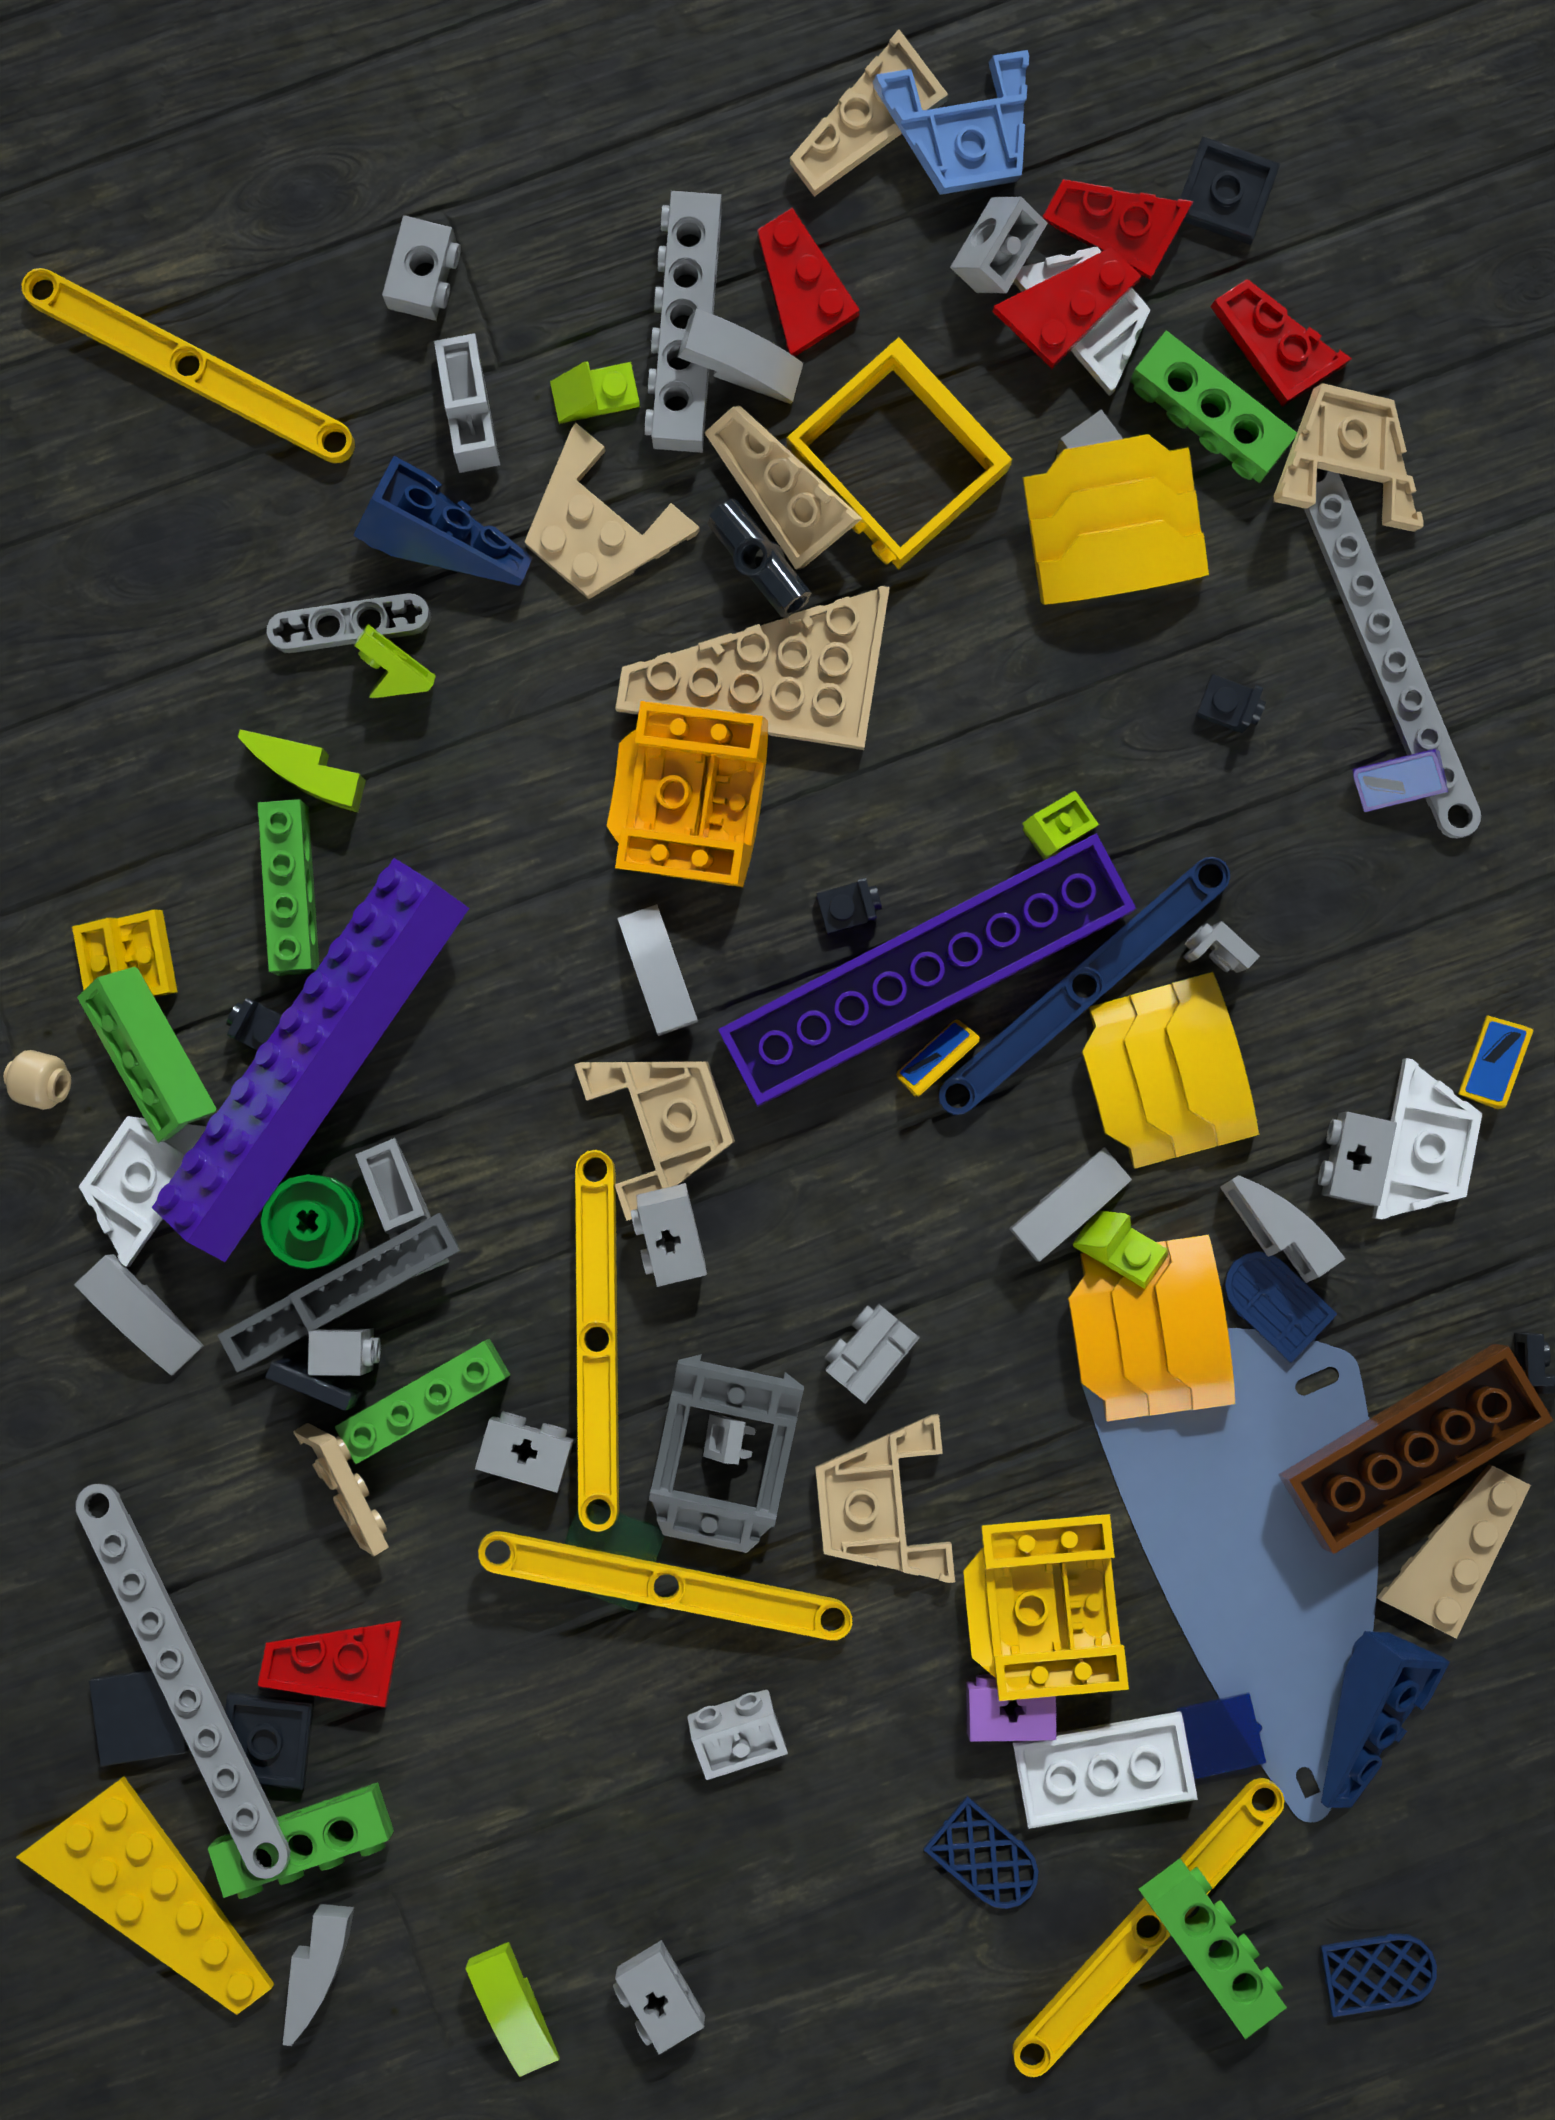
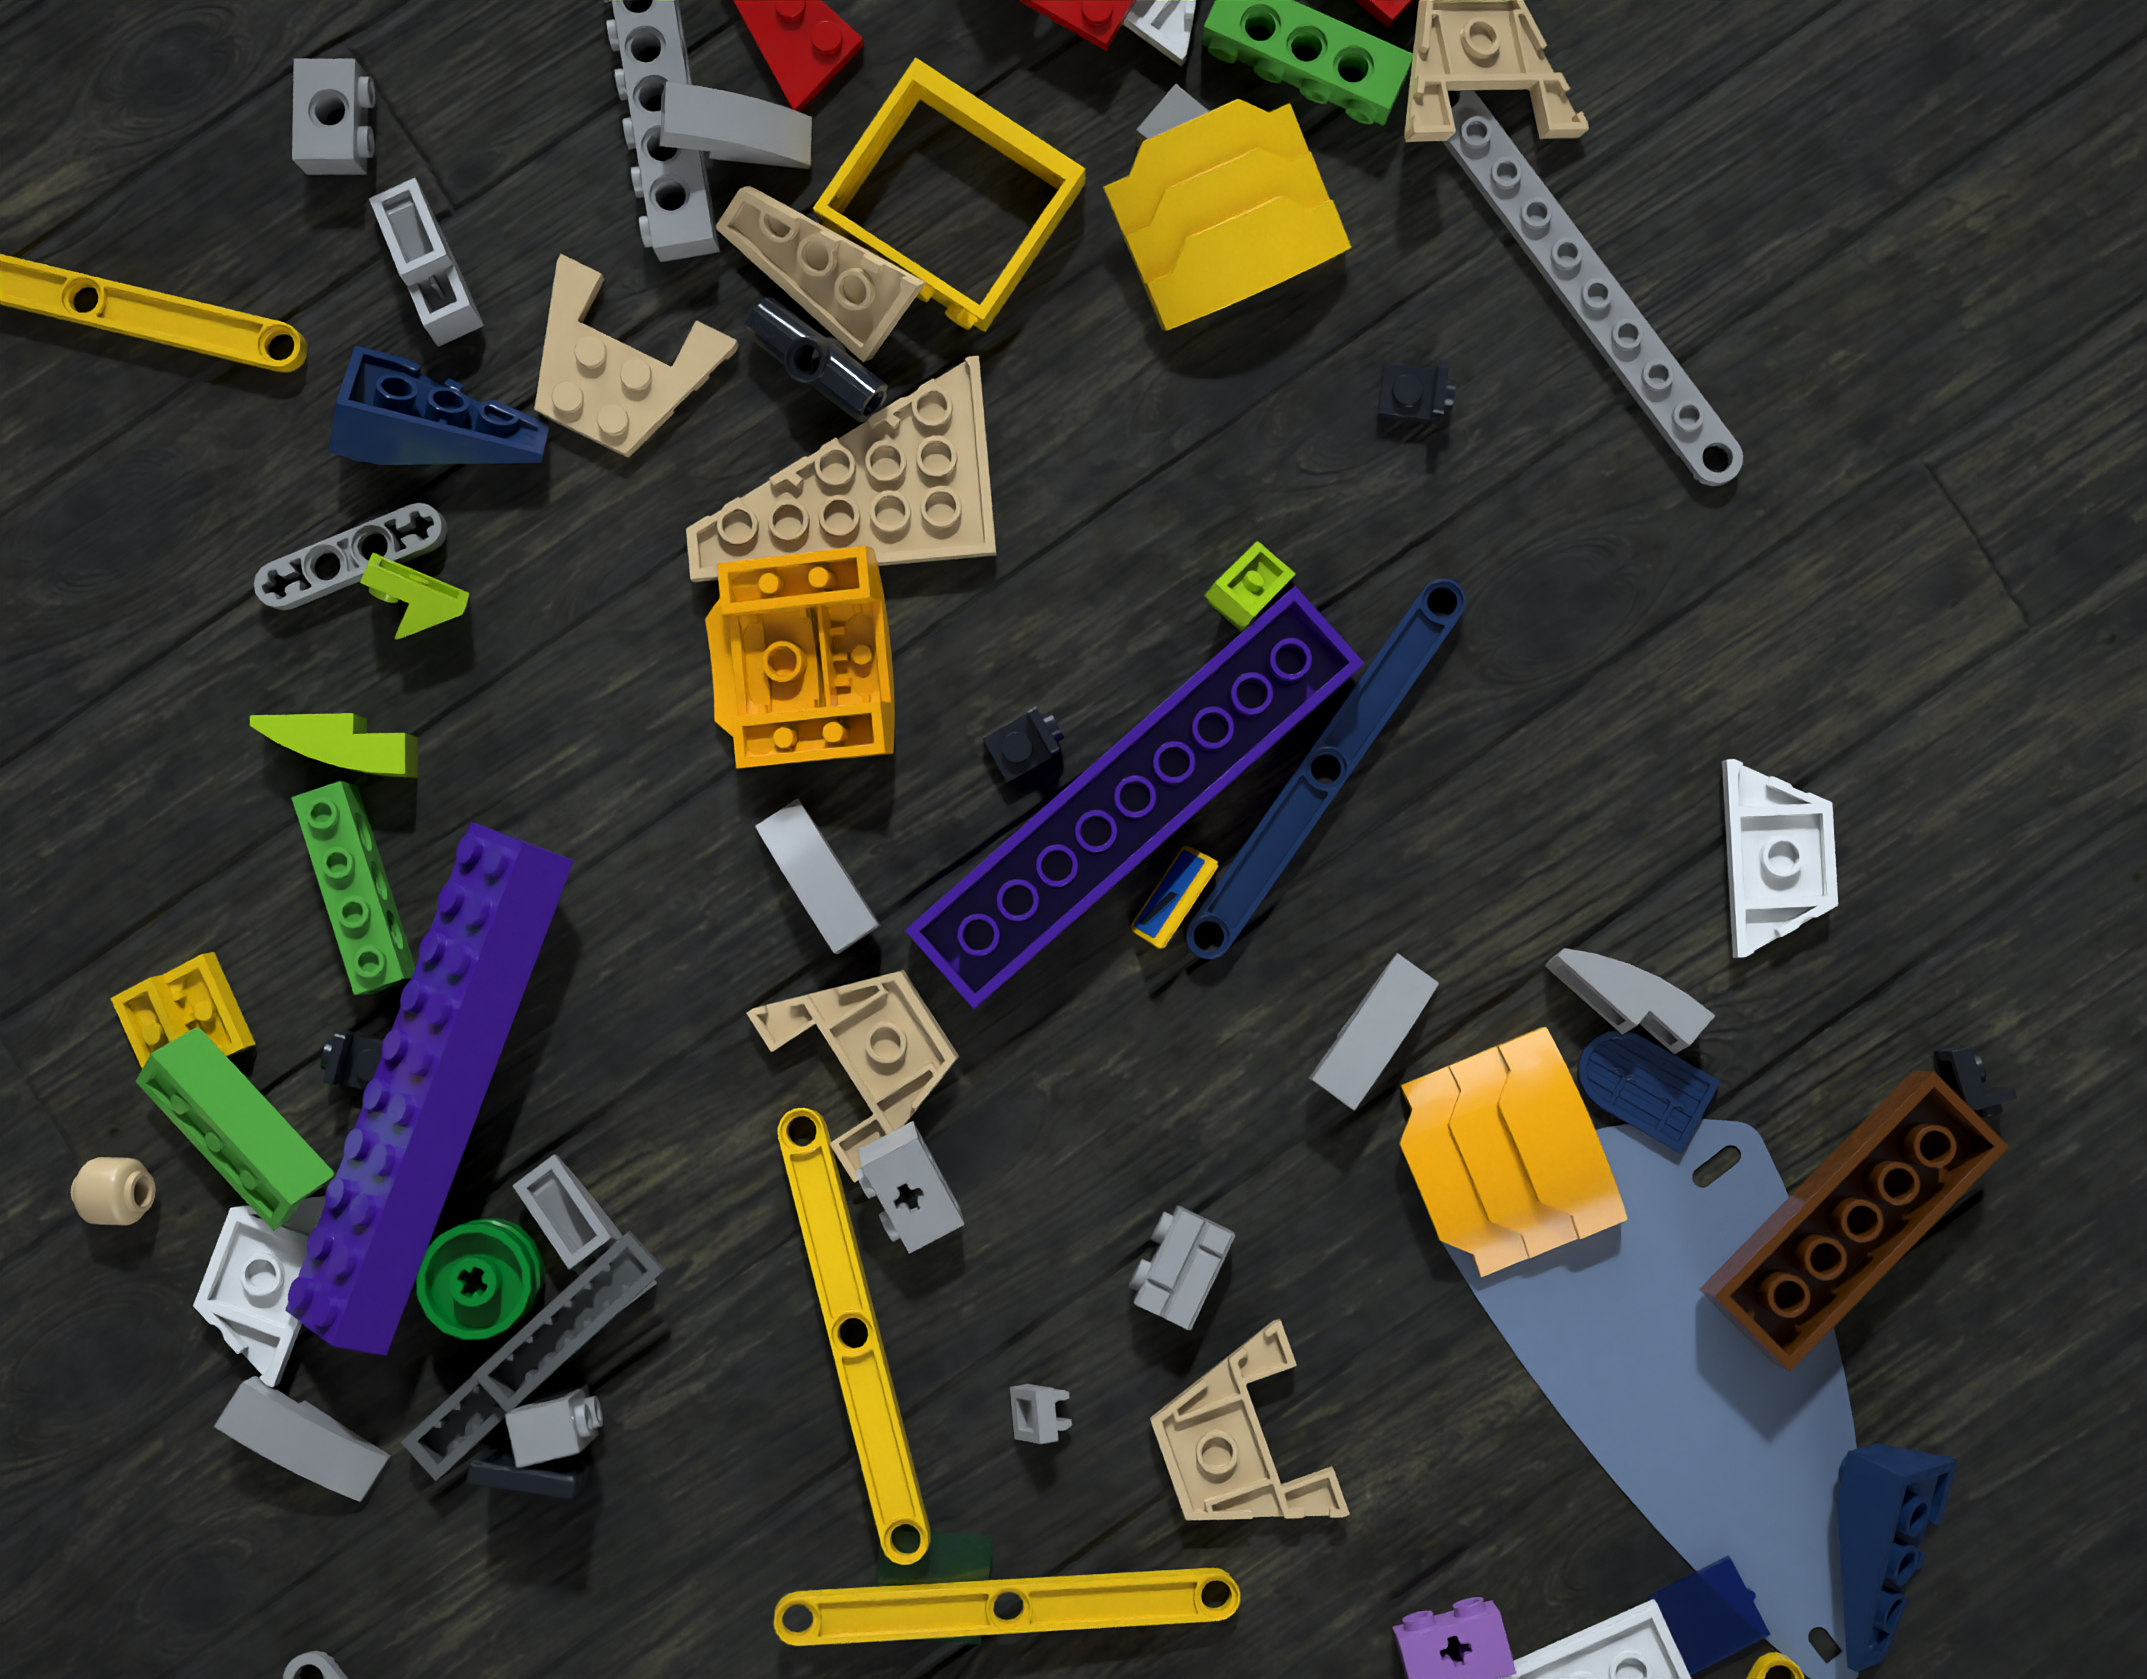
camera: 10 degrees left, 0 degrees up
tan wing [293,1423,389,1556] -> none
bright green brick [335,1338,510,1464] -> none
light grey brick [475,1412,575,1492] -> none
lime slope [550,361,640,424] -> none
dark grey wedge [649,1354,804,1553] -> none
yellow slope [963,1514,1129,1701] -> none
lime slope [1073,1211,1168,1289] -> none
yellow slope [1082,972,1259,1169] -> none
light grey bracket [1183,921,1260,973] -> none
light grey brick [1318,1112,1397,1206] -> none
slope [1352,749,1449,812] -> none
tan wing [1376,1465,1531,1639] -> none
slope [1458,1016,1533,1109] -> none

